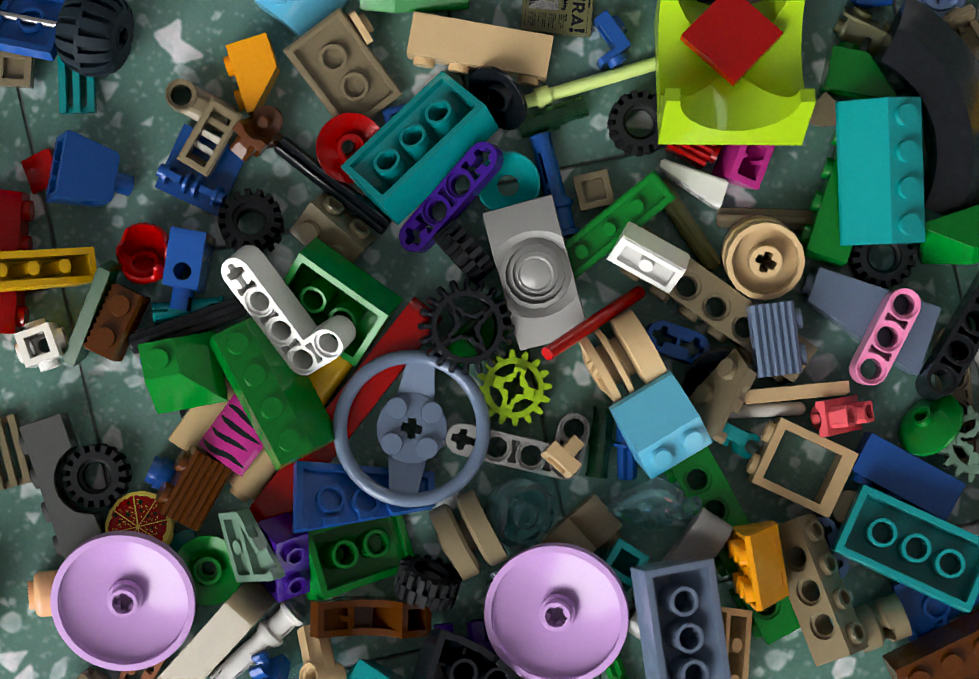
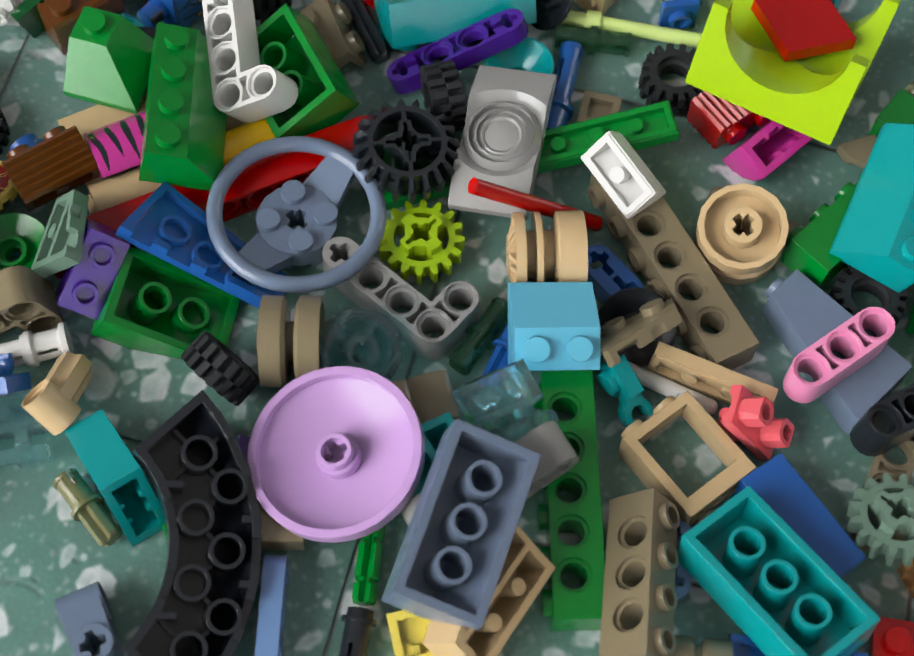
camera: 25 degrees right, 25 degrees down
reddish brown arch [310,596,432,639] -> none
tan tile [540,435,585,479] -> none
white slope [656,159,729,210] -> none
olive axle [662,178,722,272] -> none
light orange slope [726,520,789,611] -> none
sand blue brick [746,300,807,378] -> none
green dish [898,395,964,456] -> none

